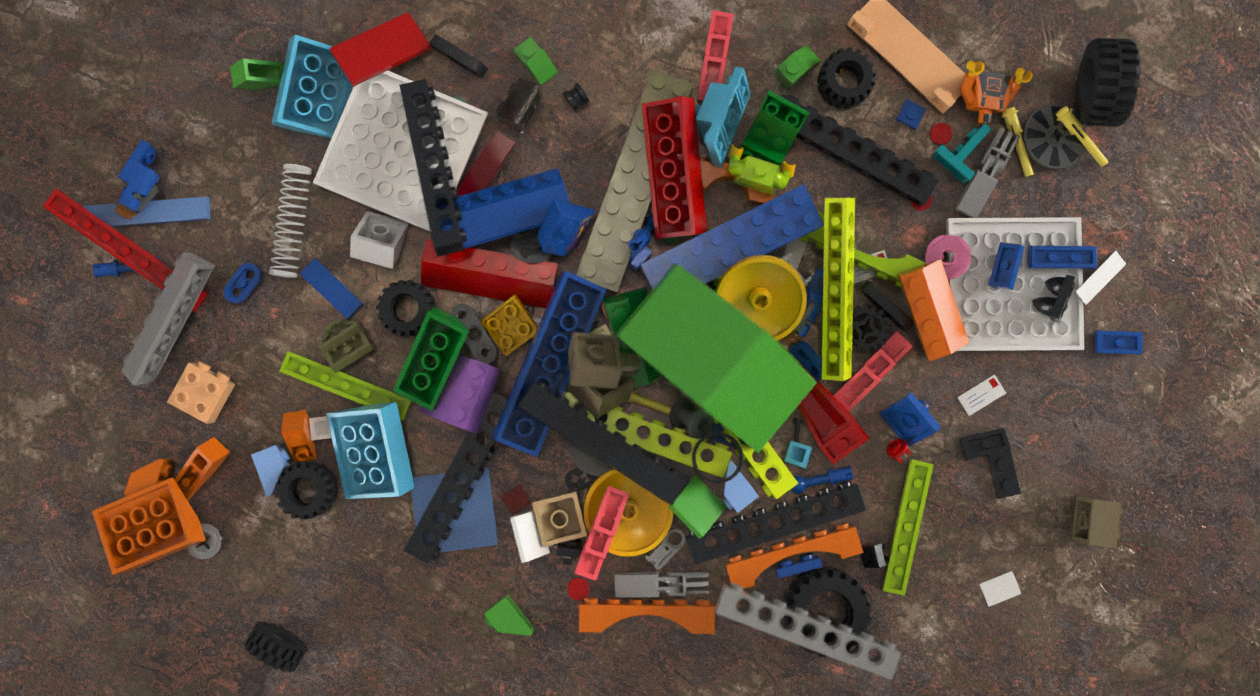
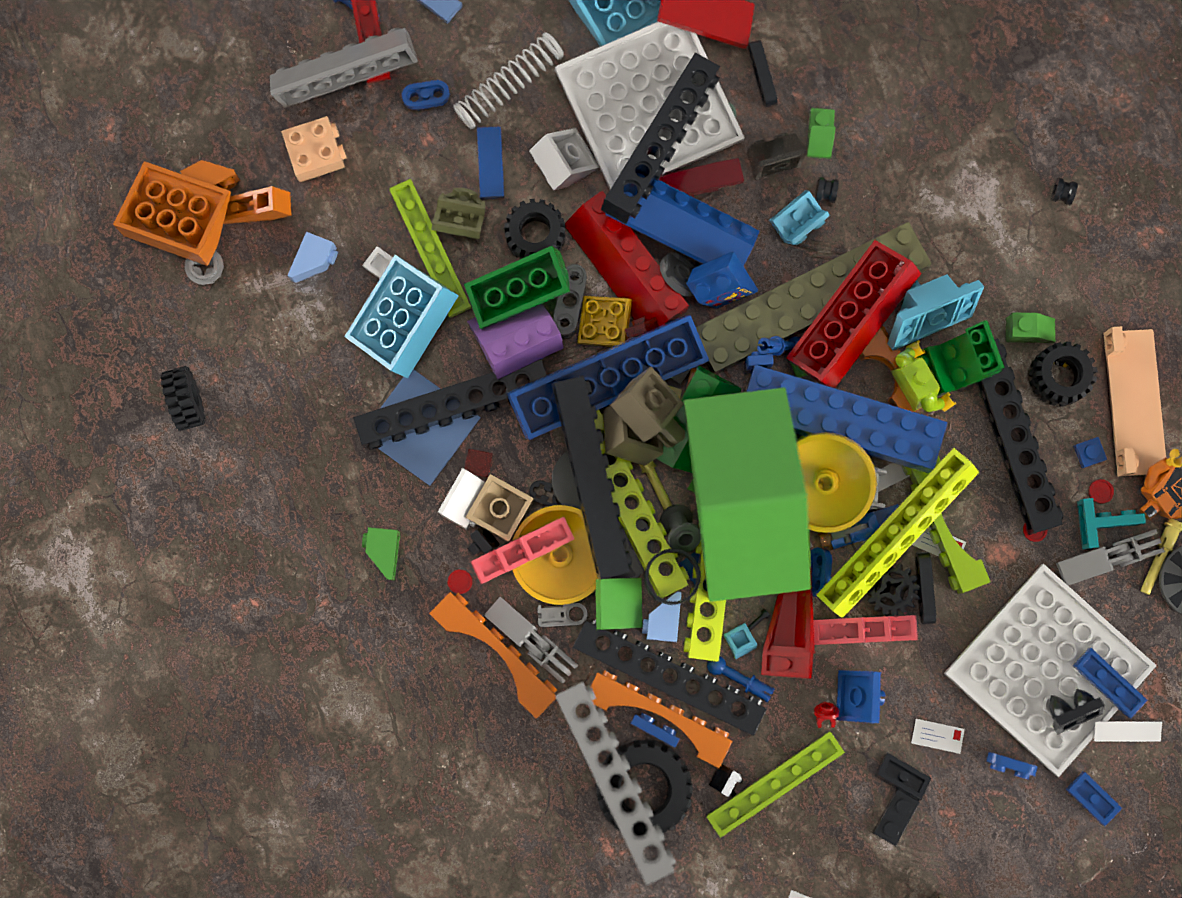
camera: 45 degrees right, 5 degrees down
black tyre [275,462,338,520] -> none
orange slope [281,410,317,463] -> none
coral slope [697,10,734,101] -> none
orange slope [897,259,969,361] -> none
bright pink plate [925,235,971,280] -> none
blue plate [989,242,1024,290] -> none
none -> clear red plate [624,316,659,338]
none -> medium azure bracket [769,190,830,245]
none -> blue plate [986,752,1037,780]

